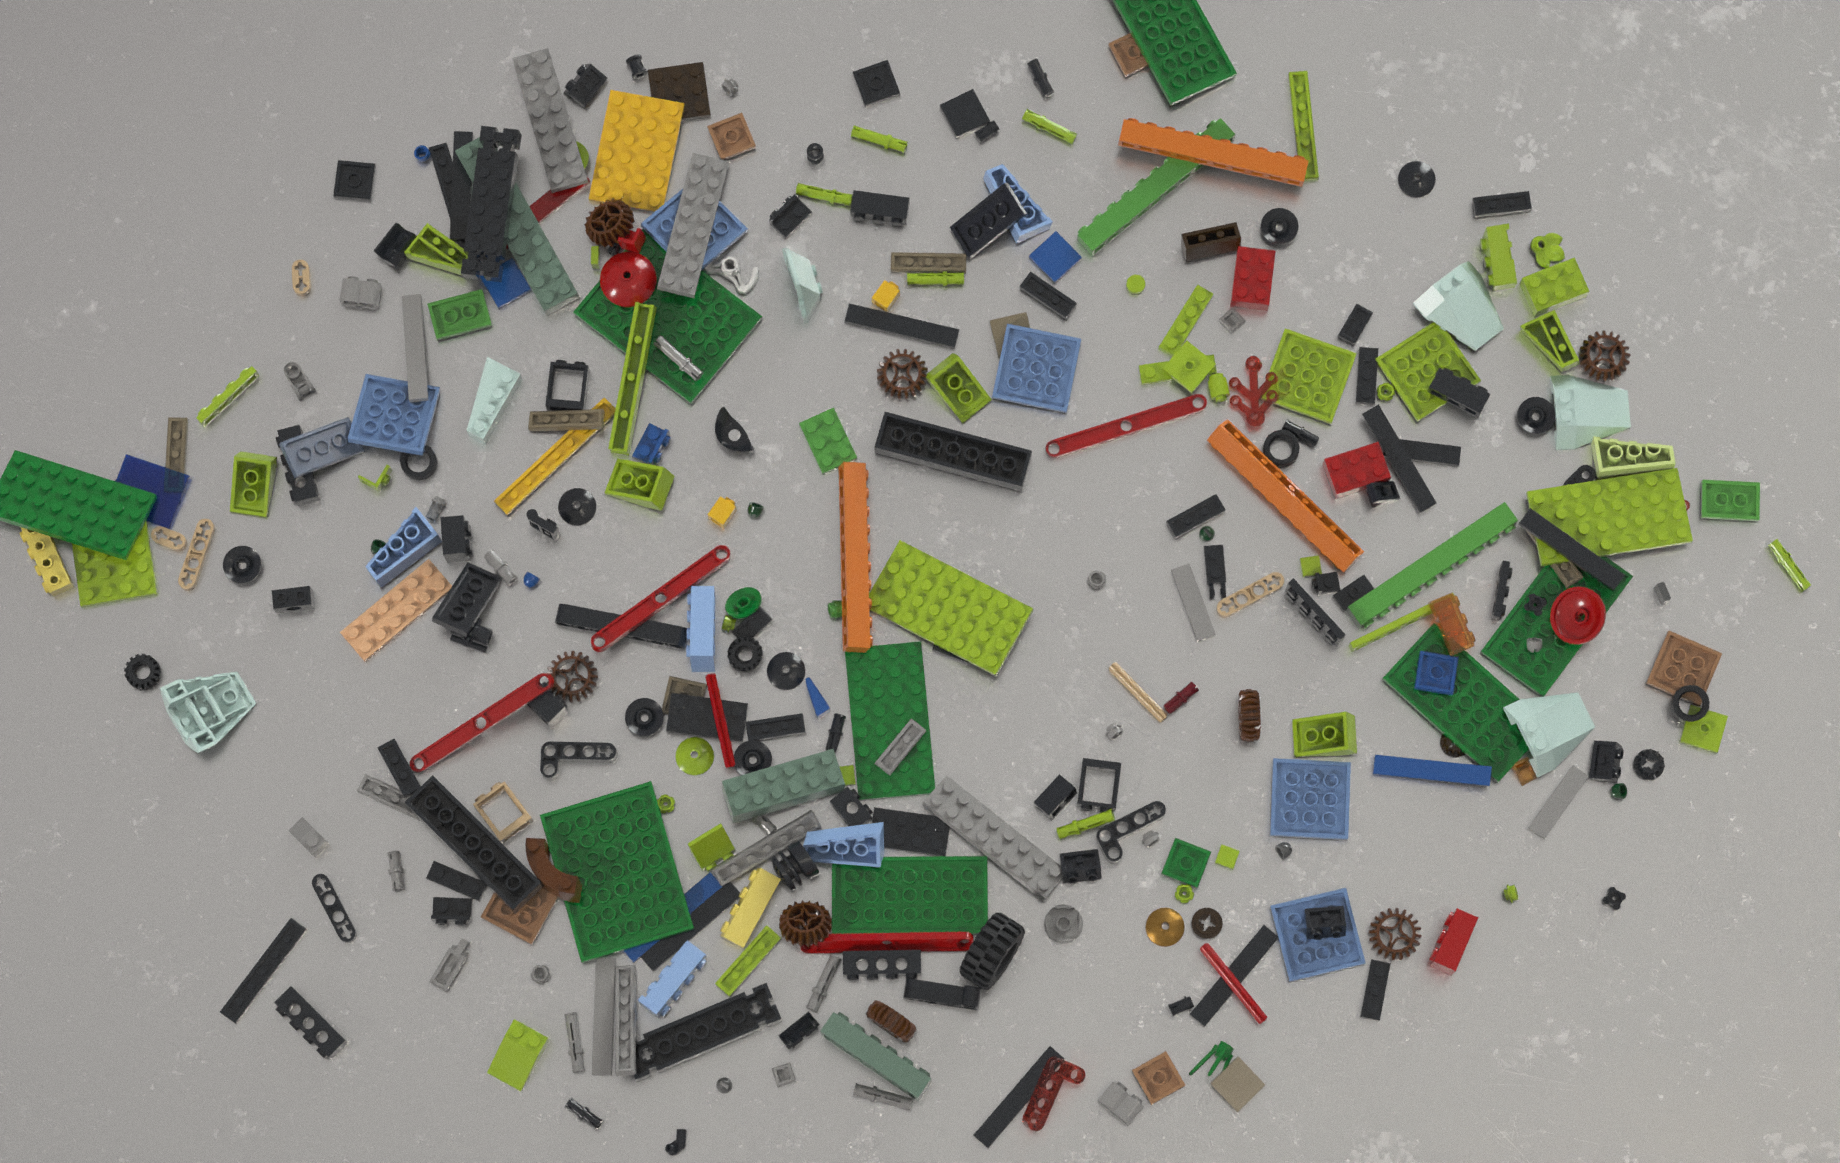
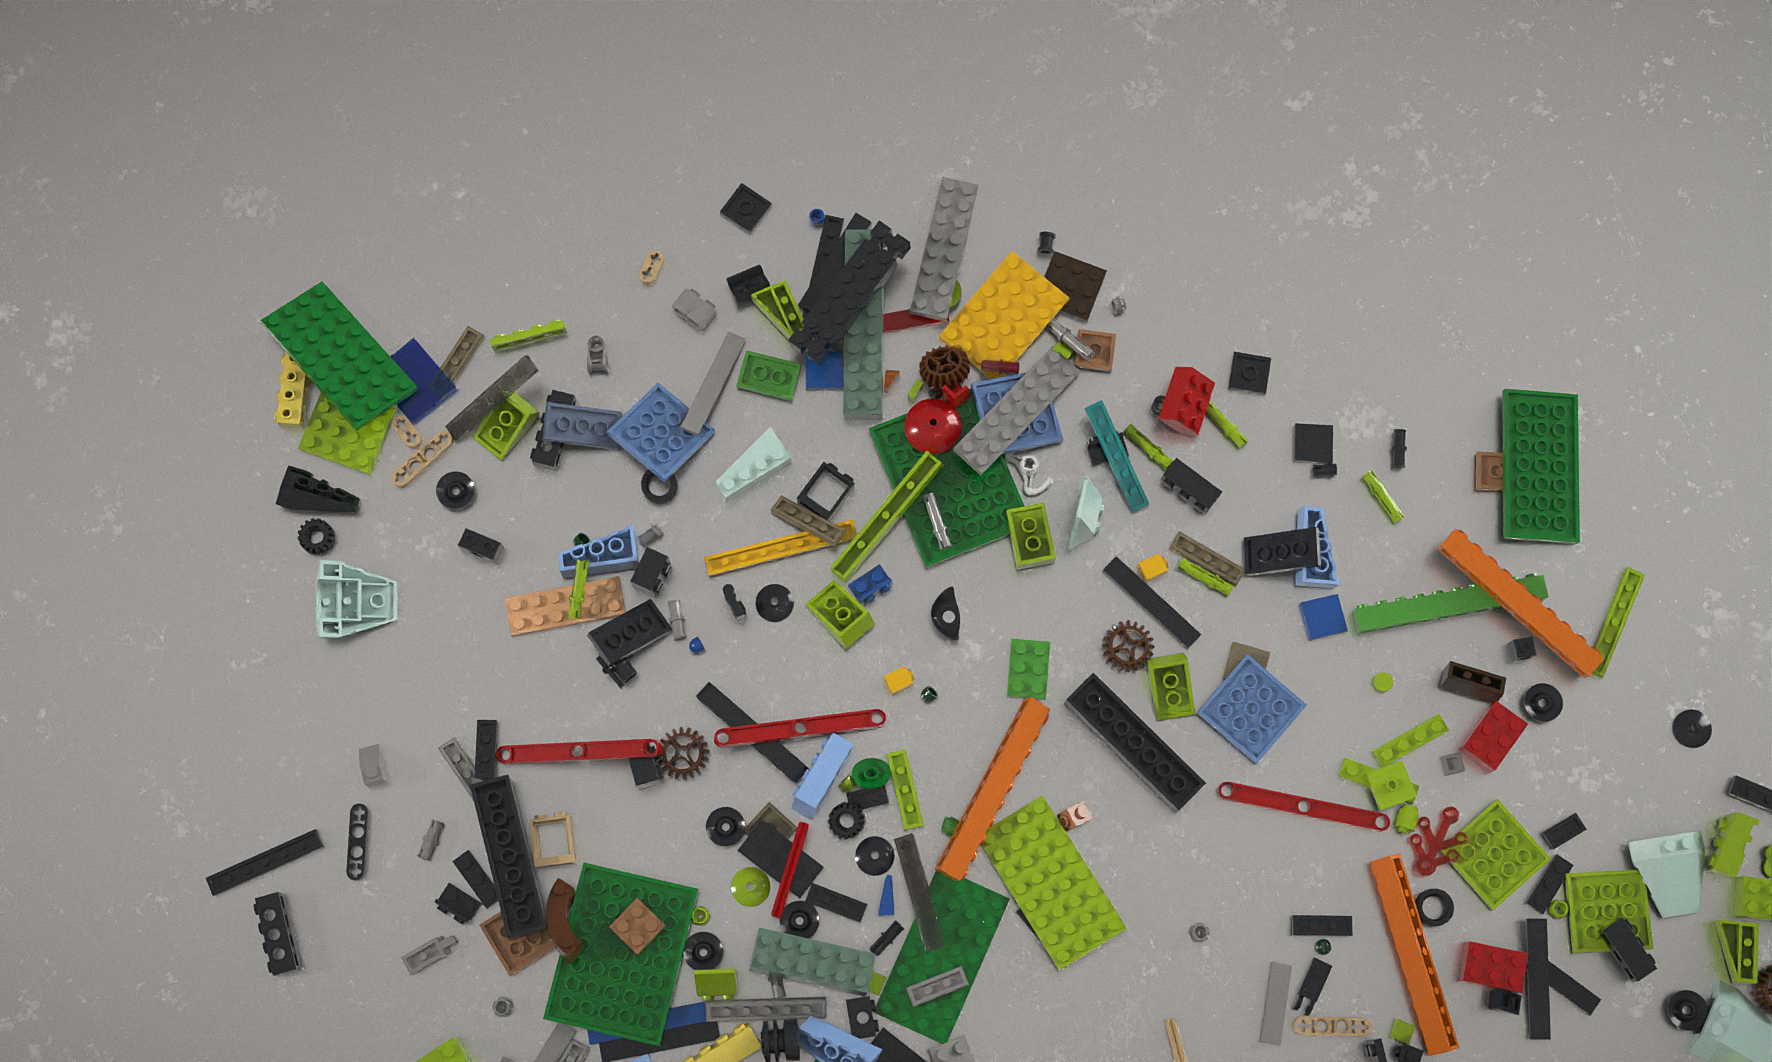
camera: 25 degrees right, 0 degrees up
lime bracket [358,465,392,492] -> none
black beam [540,741,618,781] -> none
black bracket [564,63,607,107] -> none
black plate [1020,271,1077,320] -> none
black axle [1282,419,1319,447] -> none
none -> black wedge [276,465,359,512]
none -> clear smoke plate [445,355,539,441]
none -> lime pin [567,559,589,619]
none -> medium nougat plate [609,898,666,955]
none -> black dish [683,932,723,970]
none -> clear orange slope [884,370,900,393]
none -> lime plate [887,749,924,830]
none -> clear smoke plate [894,833,946,953]
none -> dark red axle [981,359,1020,374]
none -> lime slope [1006,503,1056,570]
none -> light grey pin [1047,319,1095,361]
none -> lime tile [1053,341,1075,359]
none -> nougat bracket [1057,801,1093,832]
none -> teal tile [1084,400,1149,512]
none -> red brick [1158,367,1215,435]
none -> black brick [1508,636,1536,662]

